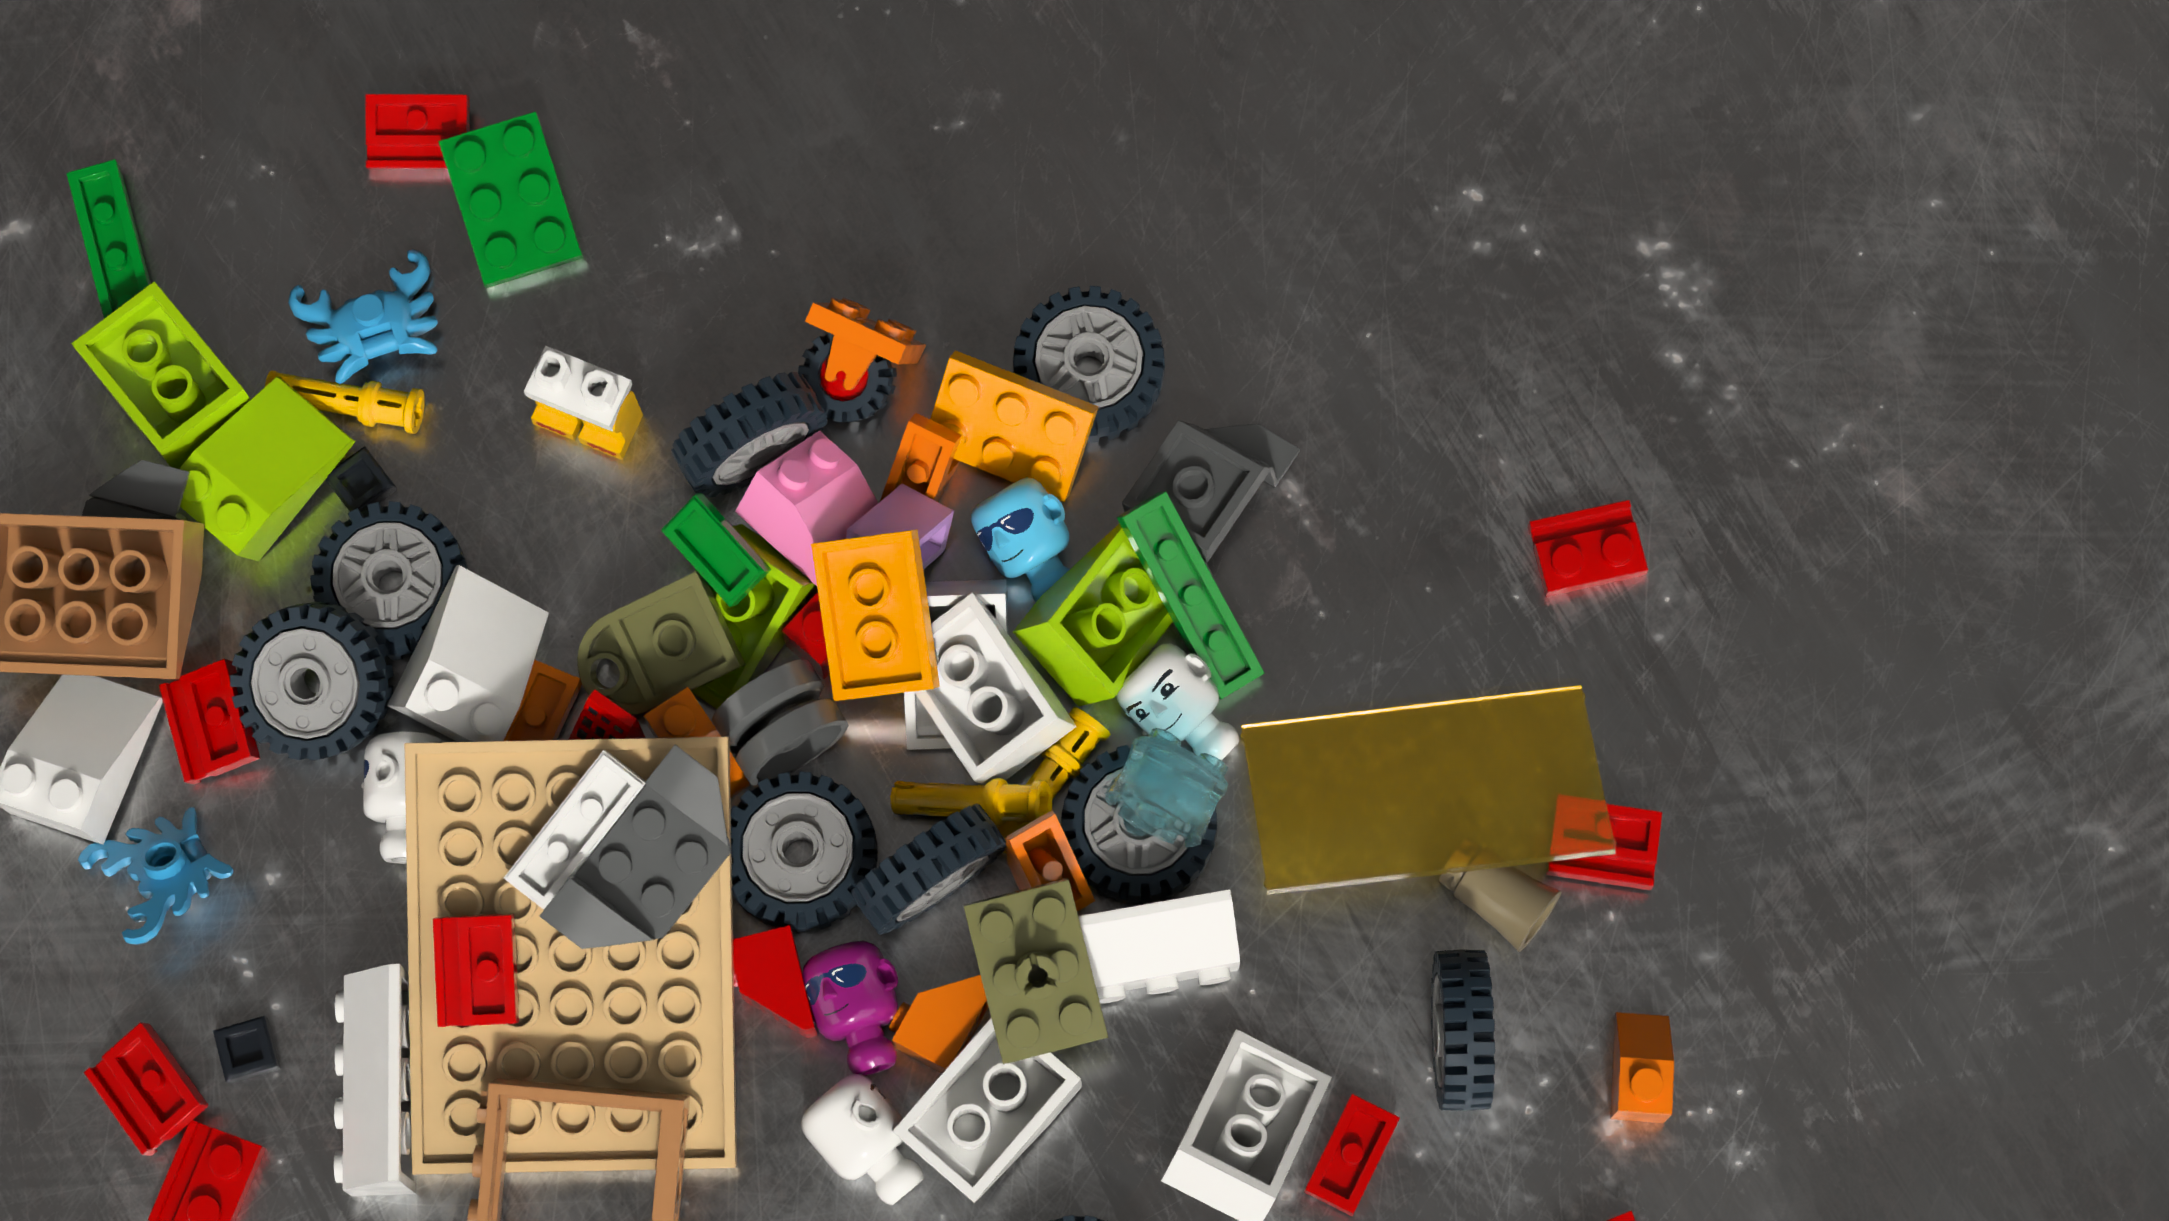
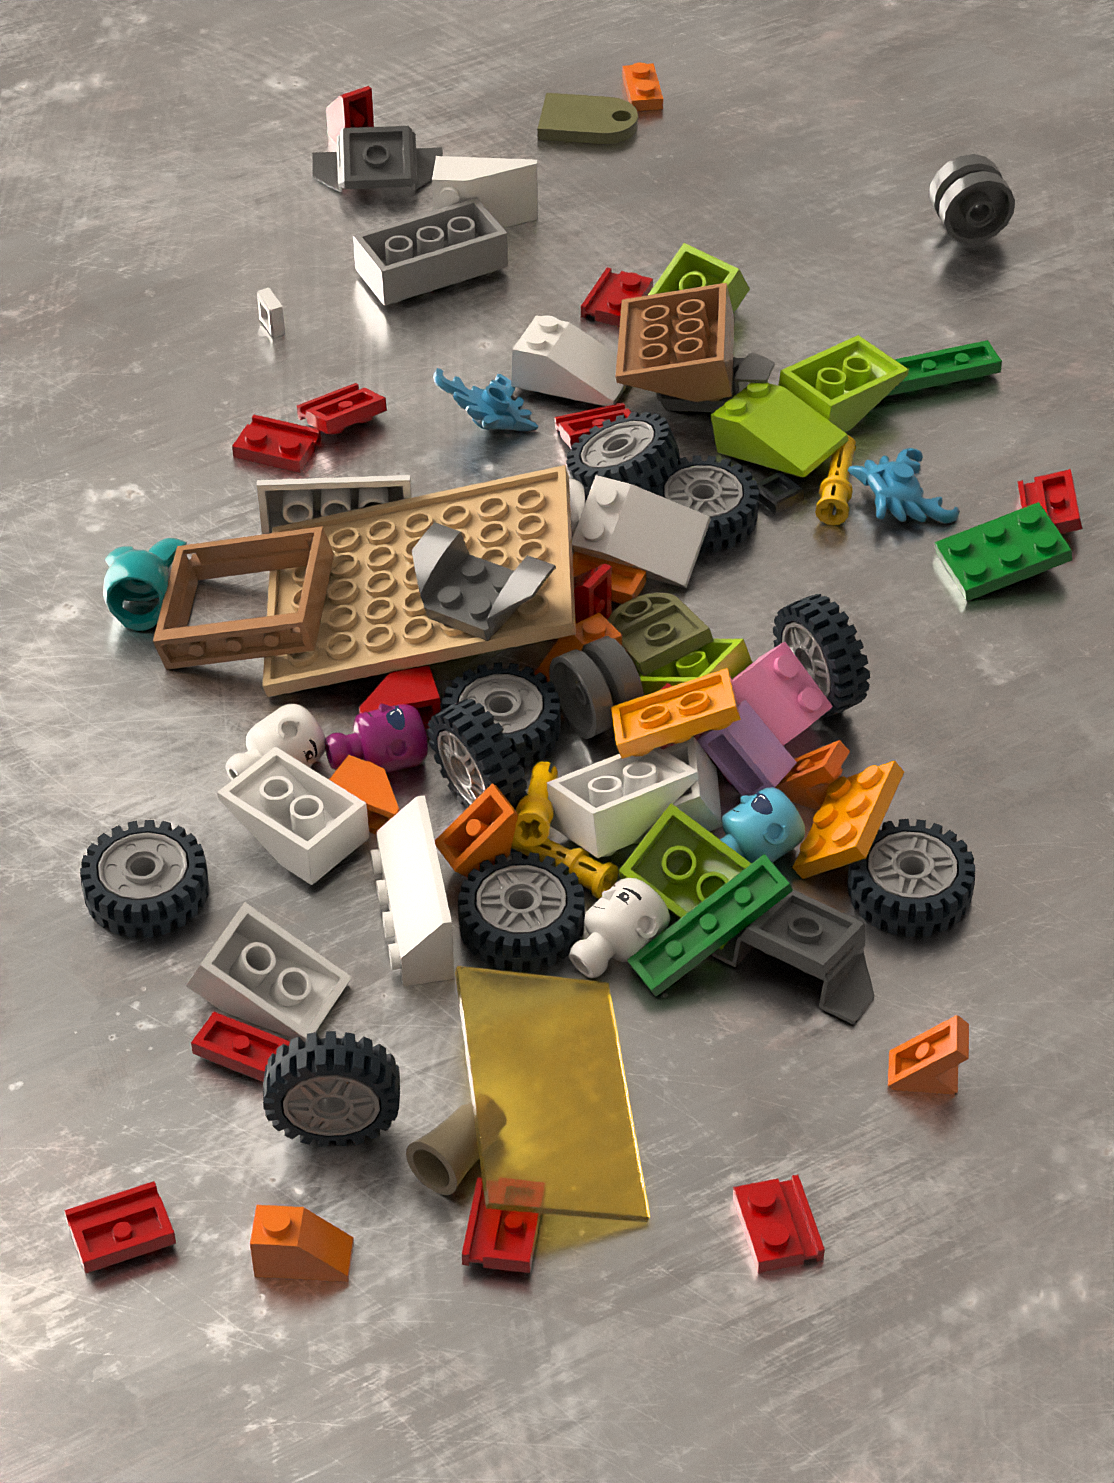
camera: 90 degrees right, 30 degrees down
black tile [213,1015,281,1084] -> none
red plate [433,914,519,1027] -> none
white tile [504,750,646,909] -> none
white hips [524,345,643,460] -> none
green tile [661,493,771,607] -> none
plate [798,297,926,422] -> none
olive plate [963,878,1109,1064] -> none
clear light blue brick [1105,728,1228,847] -> none
none -> orange slope [888,1015,969,1095]

